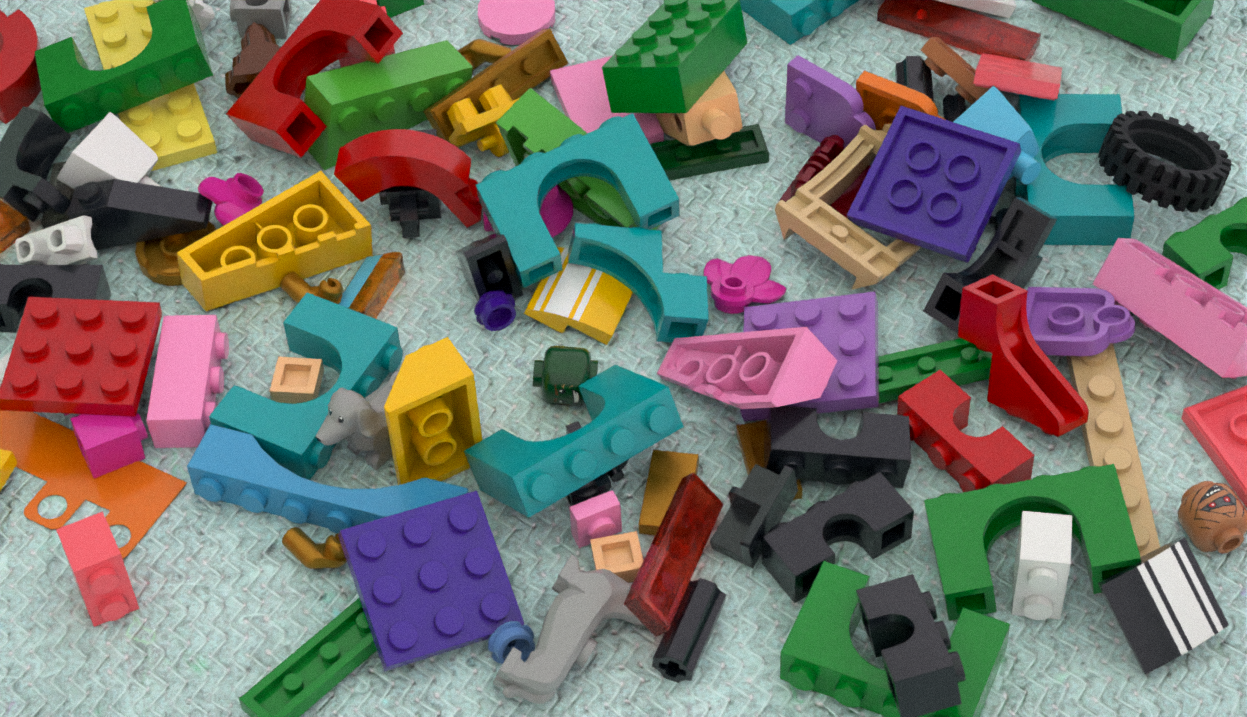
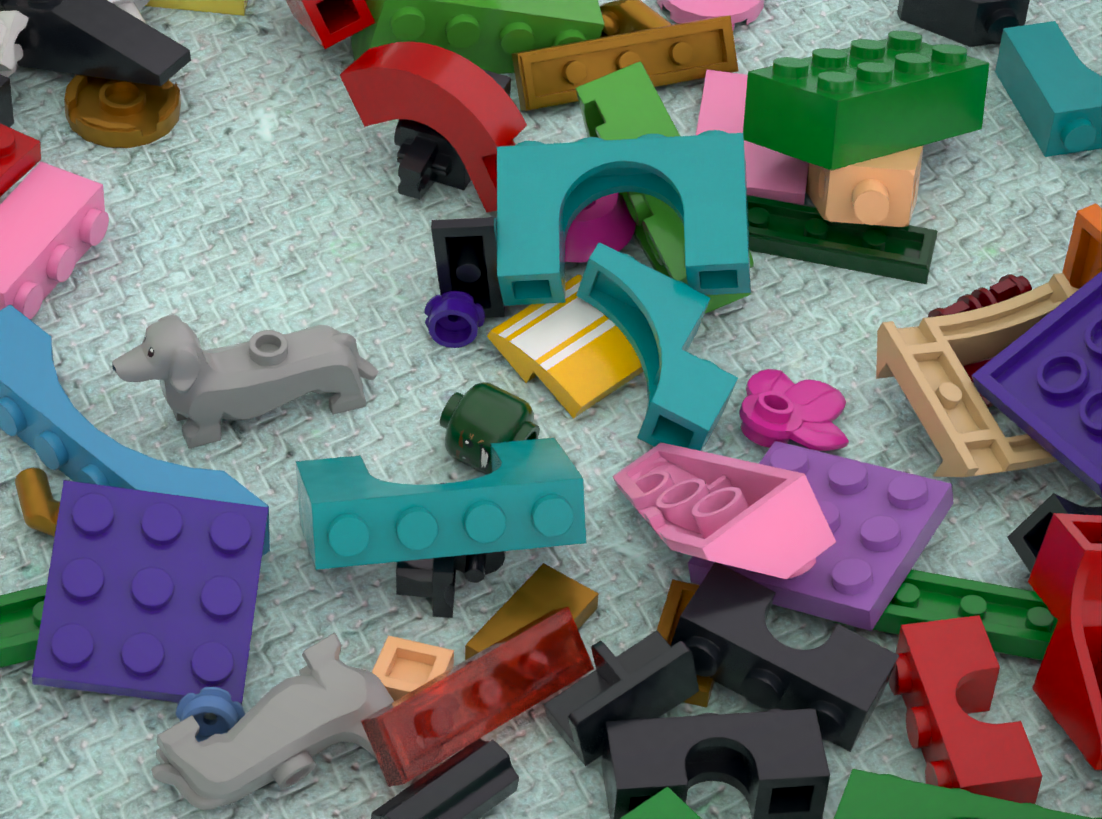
camera: 20 degrees right, 5 degrees down
yellow wedge [177,171,373,311] -> none
dark pink plate [198,173,264,226] -> none
teal arch [209,292,403,480] -> none
light nougat plate [269,356,324,404] -> none
pearl gold arm [280,271,343,304] -> none
clear orange slope [339,252,405,319] -> none
yellow slope [384,337,482,485] -> none
yellow hips [447,84,519,157] -> none
bright pink plate [569,490,622,548] -> none
medium lavender plate [785,55,876,149] -> none

